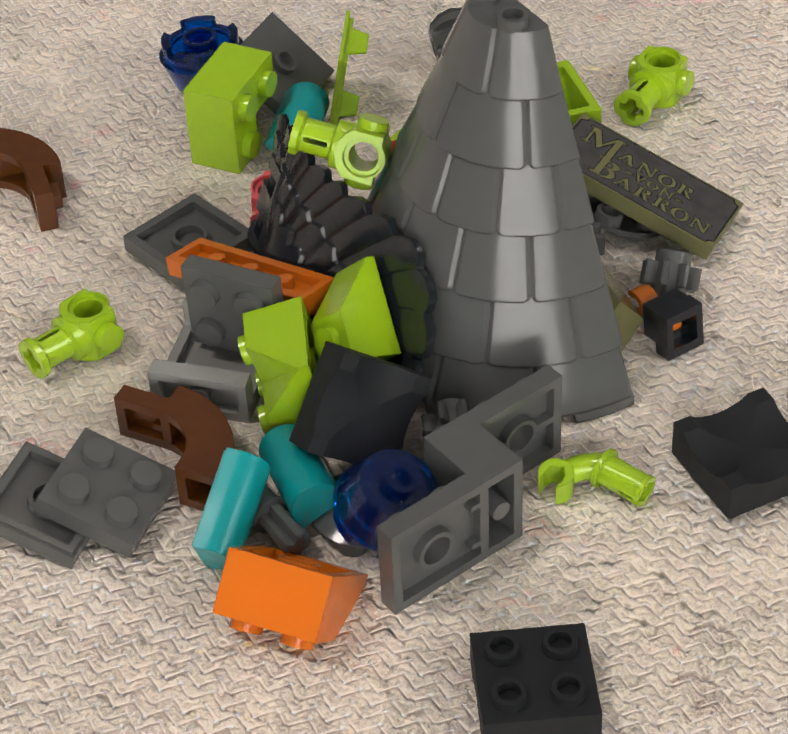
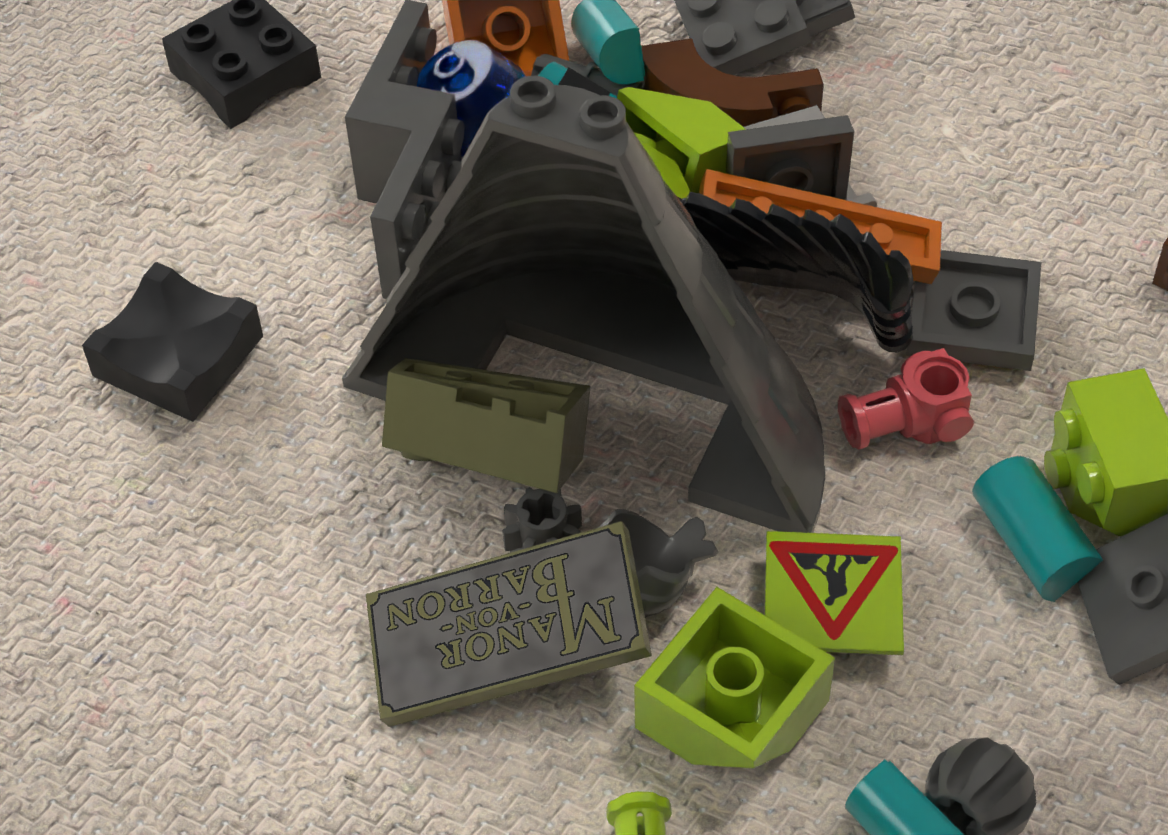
camera: 145 degrees right, 10 degrees up
lime connector [18,288,124,379] -> none
lime connector [288,110,392,190] -> none
lime piece [329,11,369,125] -> none
lime piece [538,448,656,507] -> none
black piece [628,283,704,361] -> none
dark grey gear [639,248,702,296] -> none

